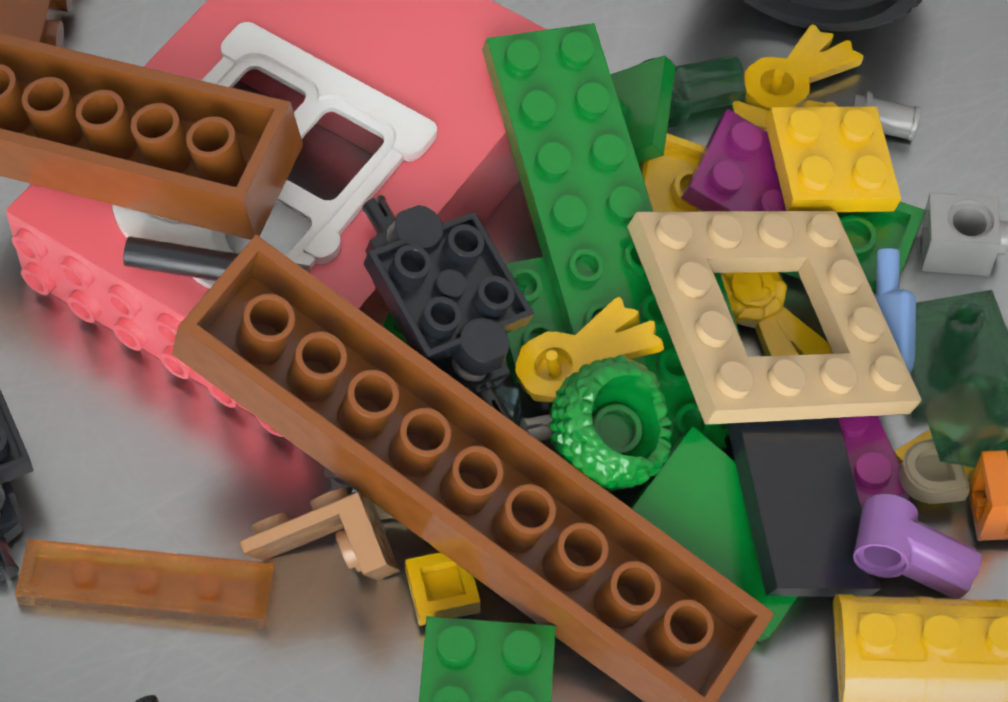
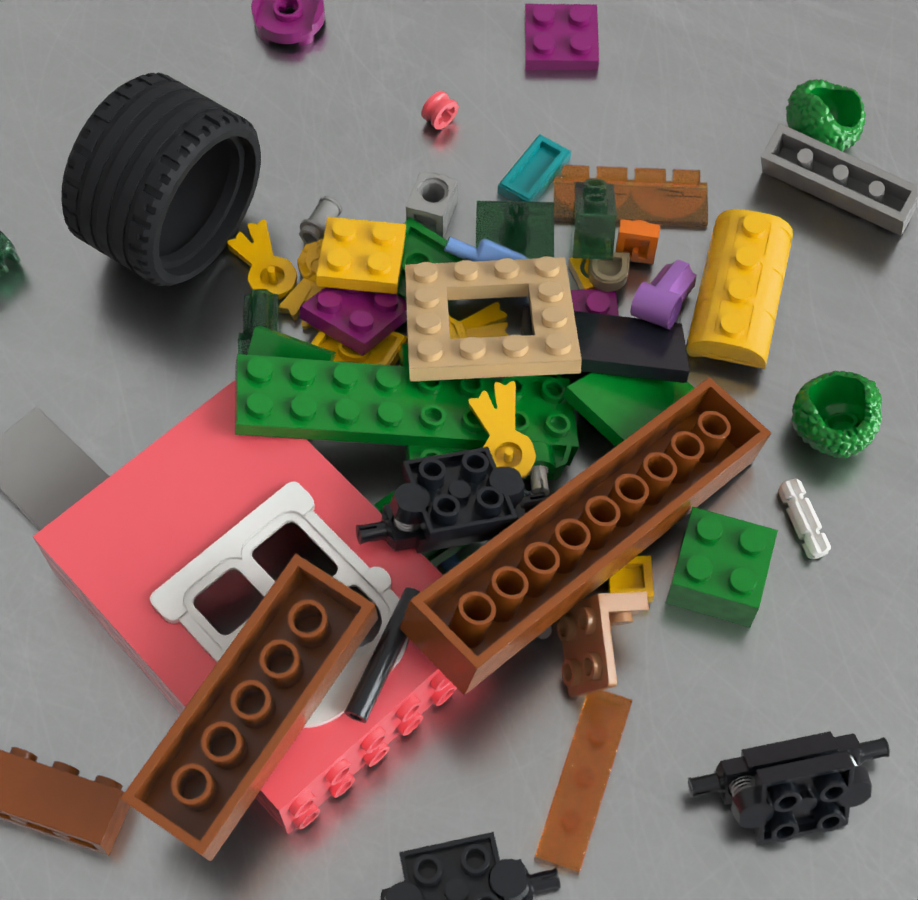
camera: 75 degrees left, 5 degrees up
green hair [549,355,672,491] -> none

